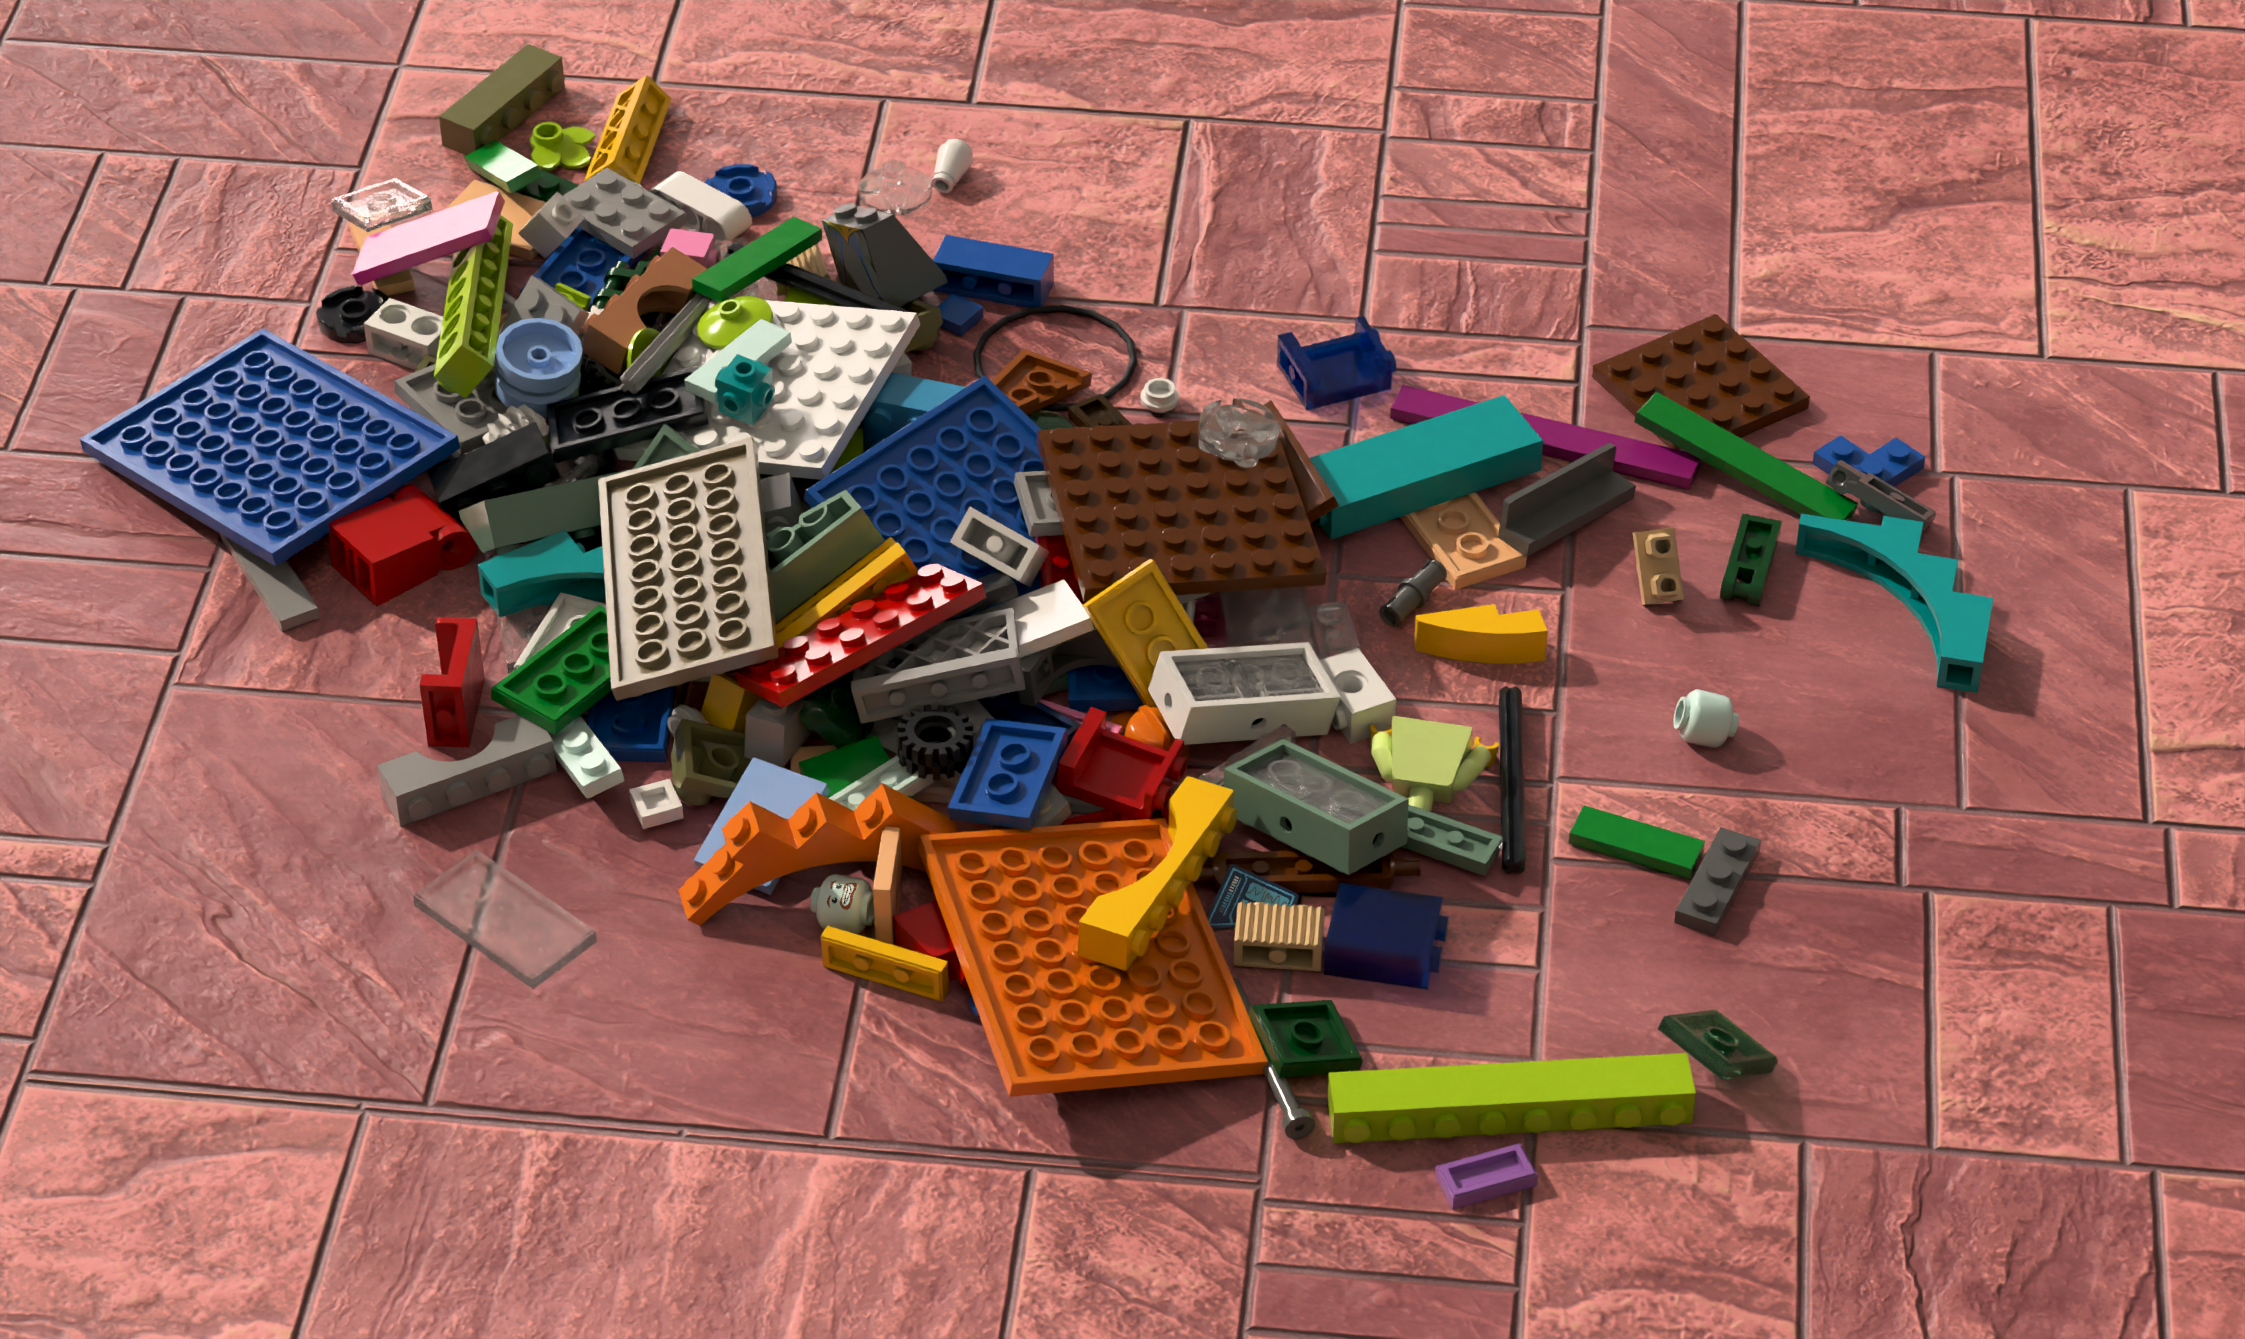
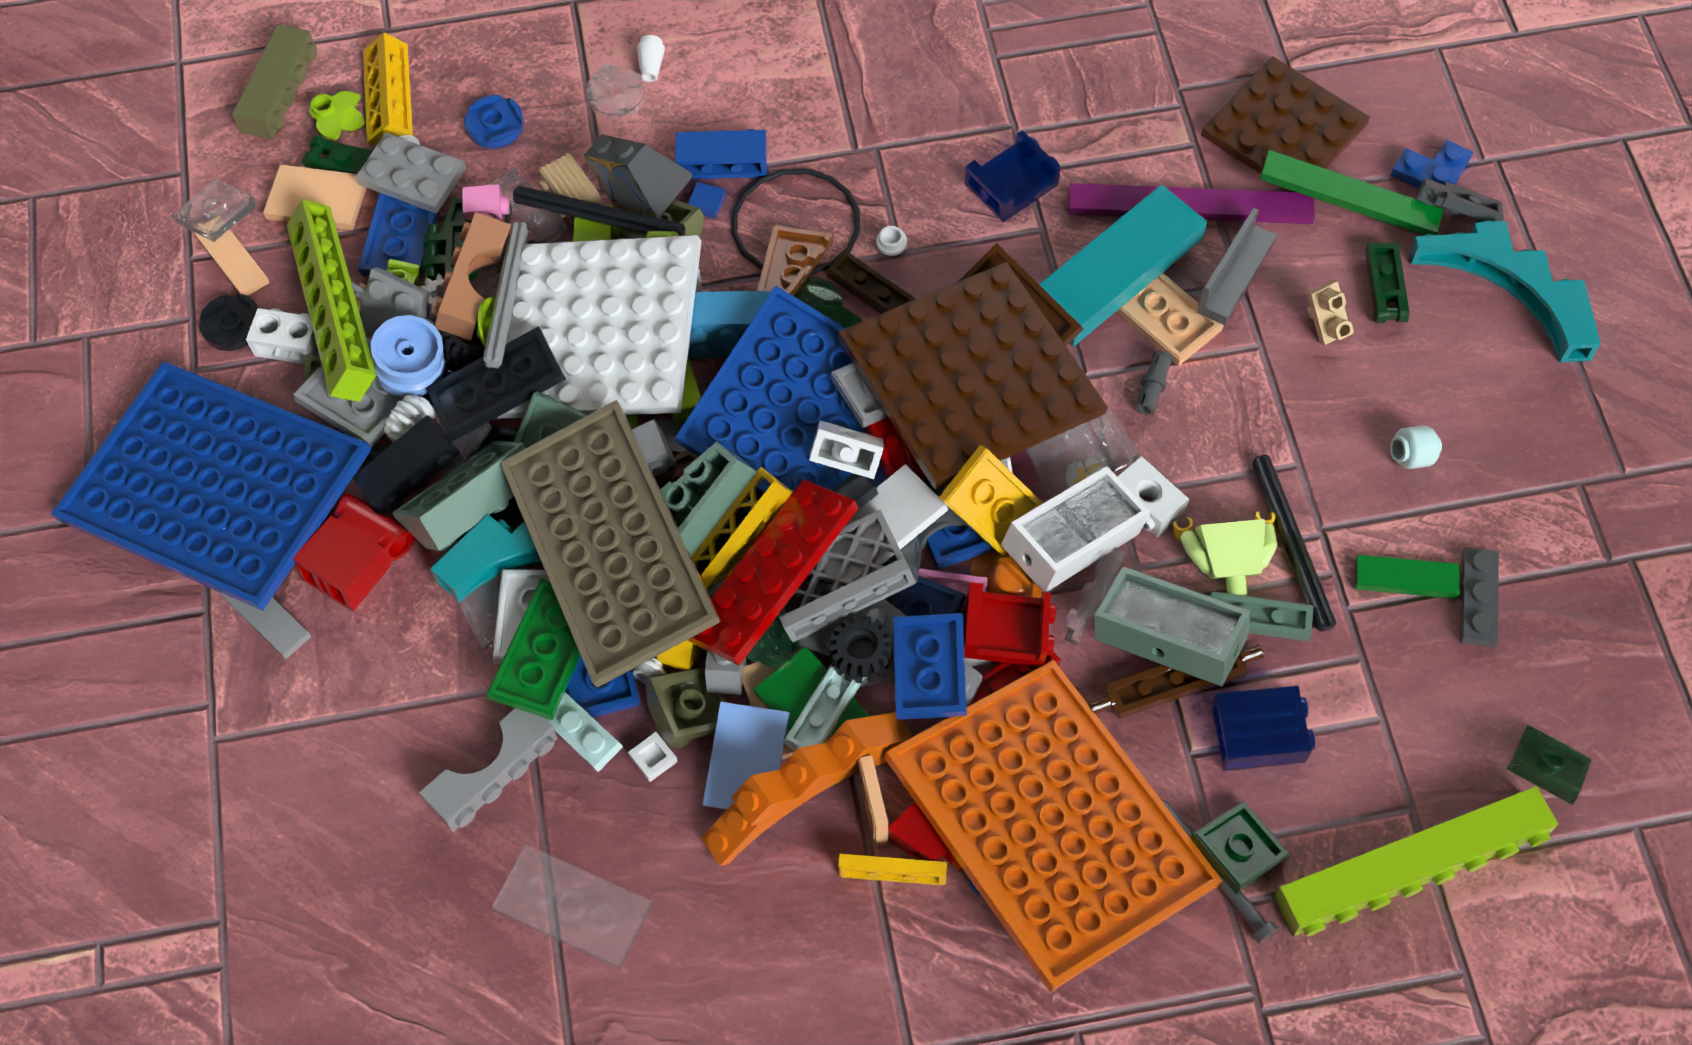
camera: 15 degrees left, 20 degrees up
tile [352,191,505,285] -> none
red panel [419,617,485,748] -> none
green tile [464,140,542,194] -> none
white brick [518,192,585,259] -> none
white beam [649,171,752,247] -> none
light aqua tile [684,319,792,404] -> none
green tile [692,217,822,302] -> none
lime dish [697,296,773,350] -> none
teal brick [715,354,775,426] -> none
light aqua head [810,874,875,934] -> none
yellow arch [1078,776,1238,971] -> none
clear plate [1198,398,1280,467] -> none
sticker [1207,864,1299,929] -> none
tan brick [1234,901,1325,971] -> none
yellow slope [1414,604,1548,664] -> none
medium lavender tile [1435,1143,1538,1209] -> none

